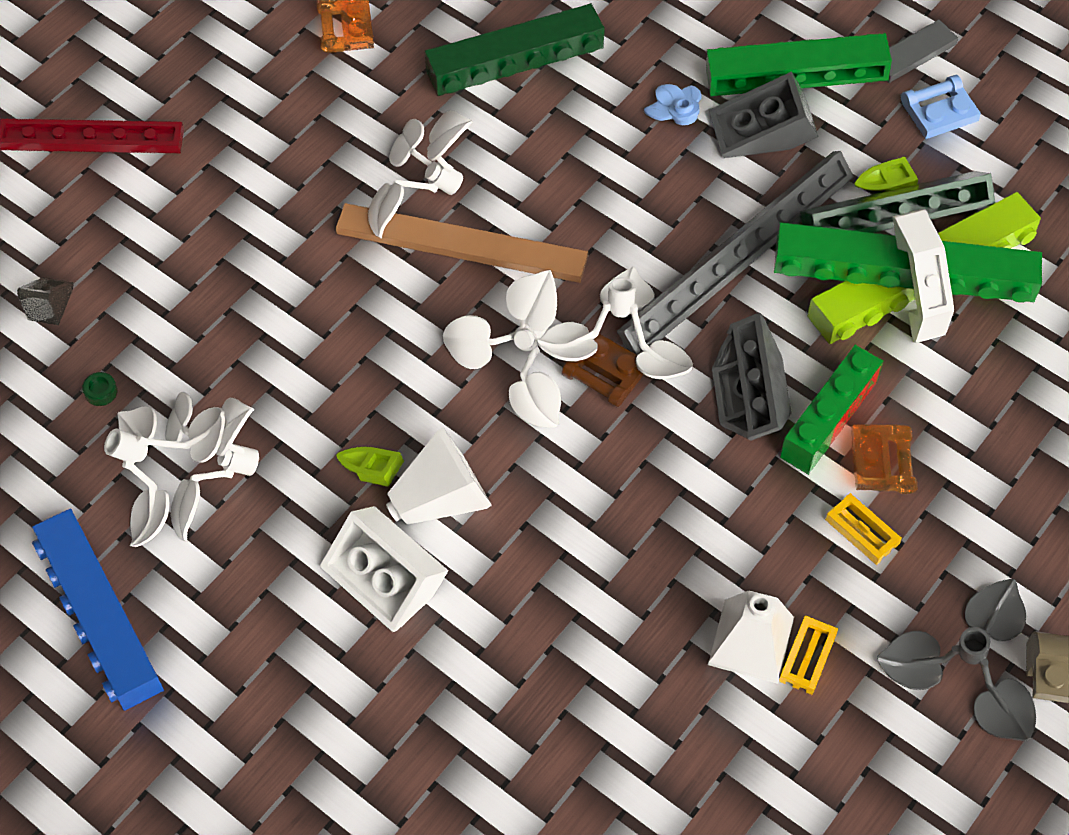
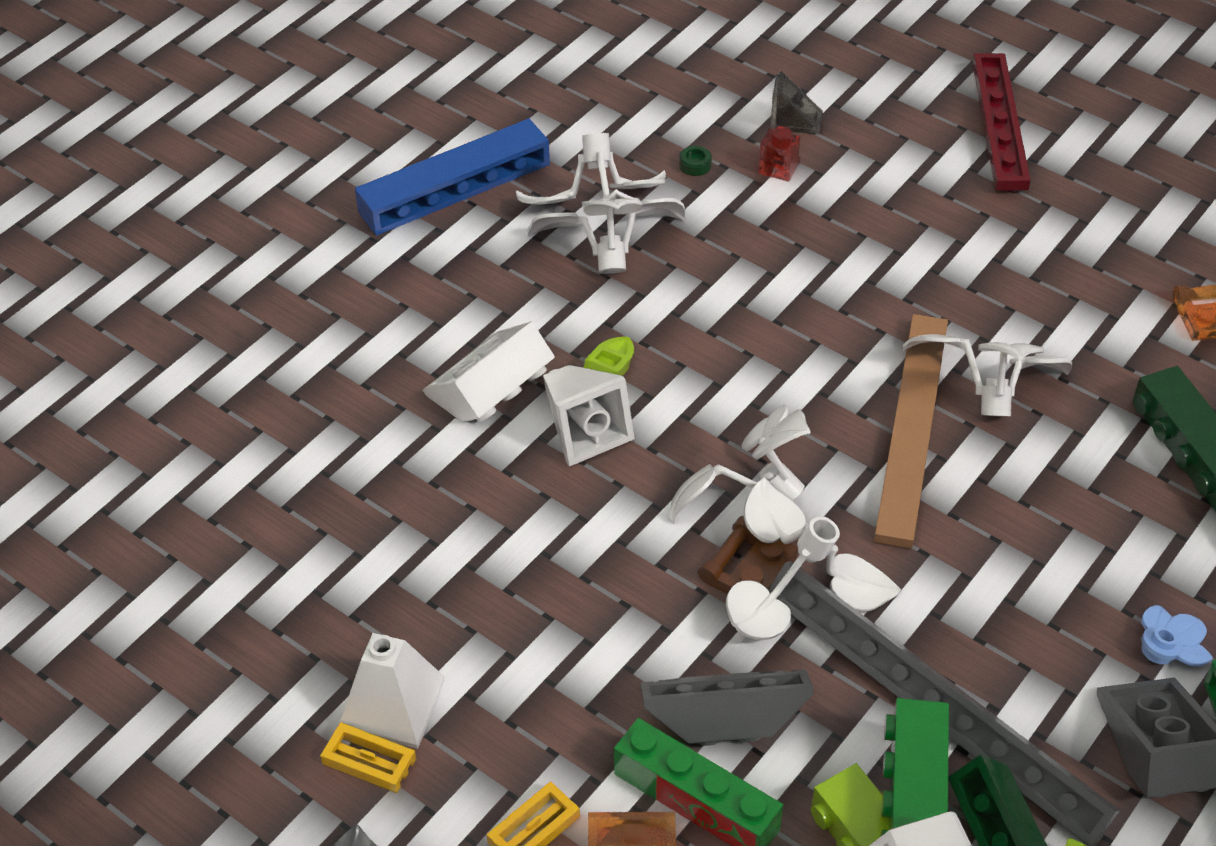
camera: 90 degrees right, 10 degrees down
none -> clear red brick [758,126,801,182]

